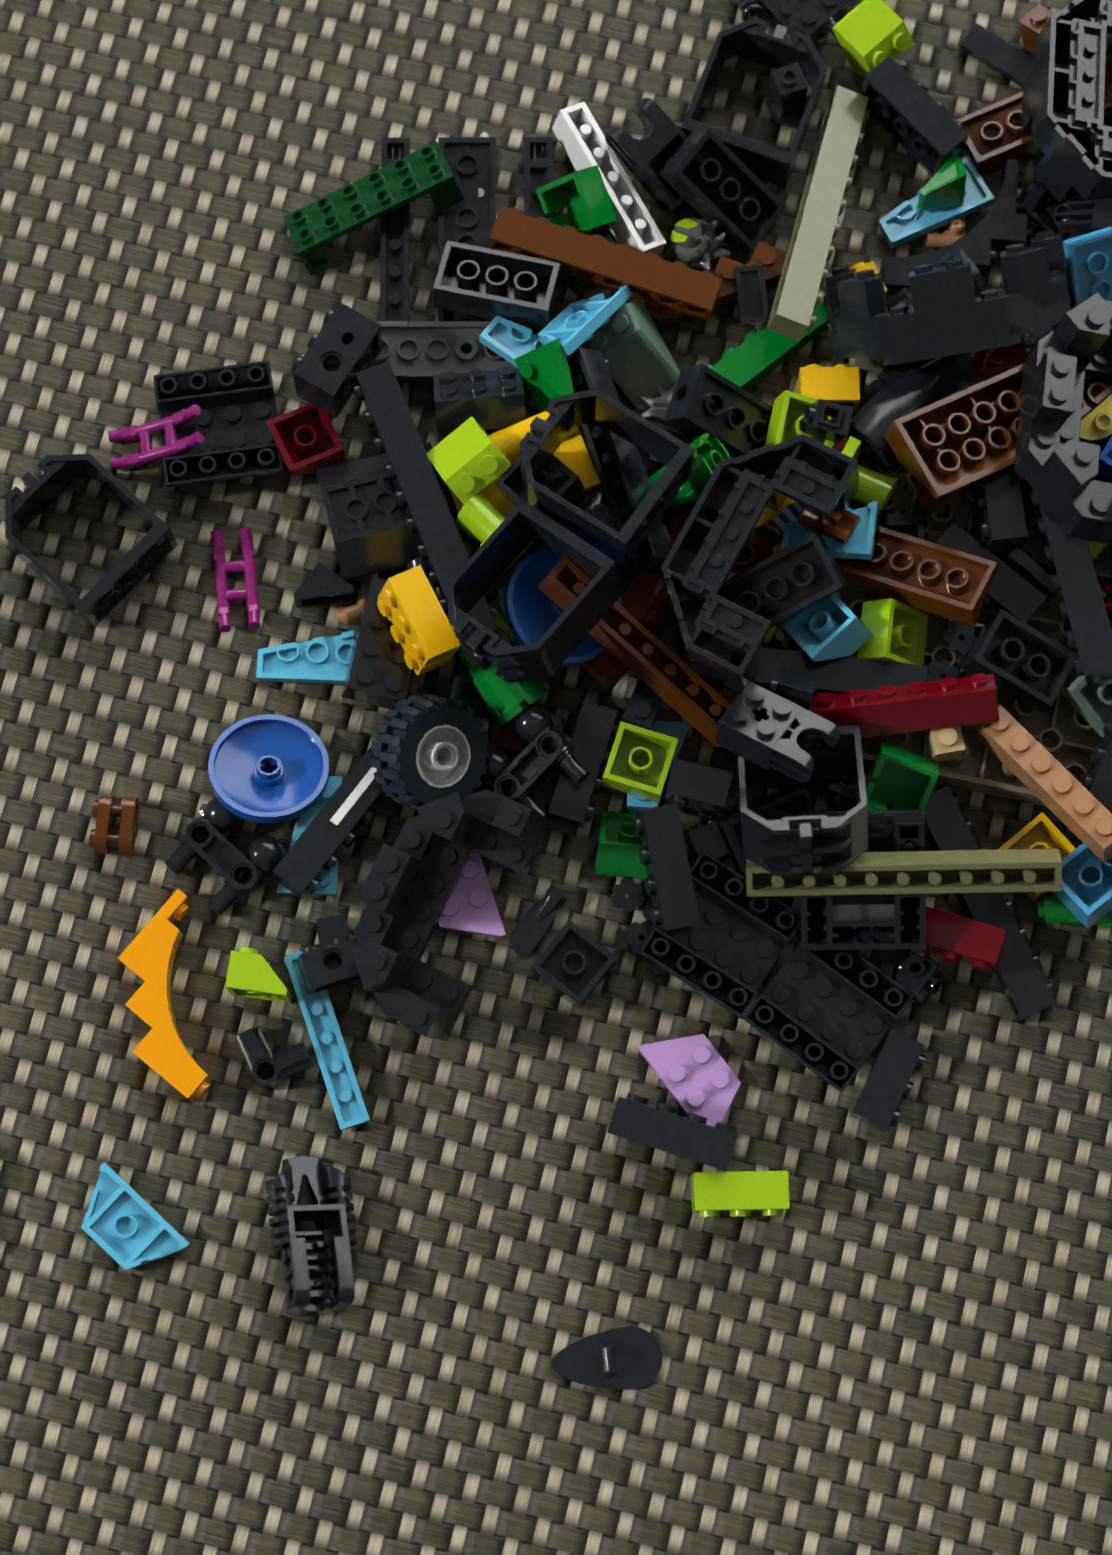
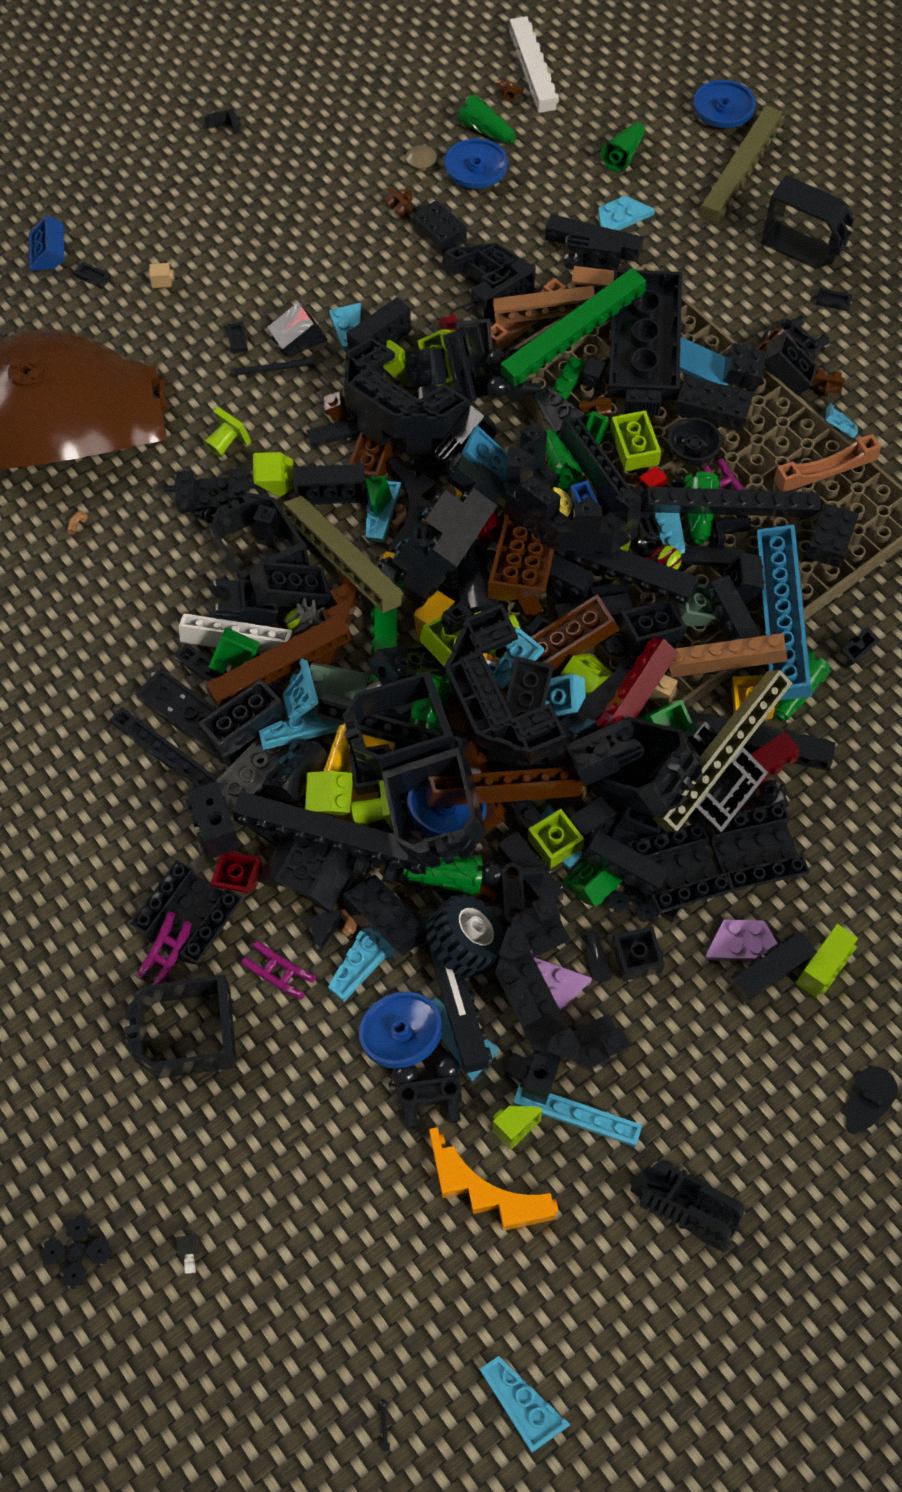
camera: 50 degrees left, 15 degrees down
medium azure wing [81,1162,191,1271] -> none
reddish brown brick [89,795,139,857] -> none
black piece [235,1026,314,1090] -> none
dark green bracket [284,142,465,276] -> none
yellow piece [377,565,461,676] -> none
green plate [514,338,573,412] -> none
black tile [733,264,770,327] -> none
reddish brown hips [797,505,860,545] -> none
black brick [850,1030,926,1131] -> none

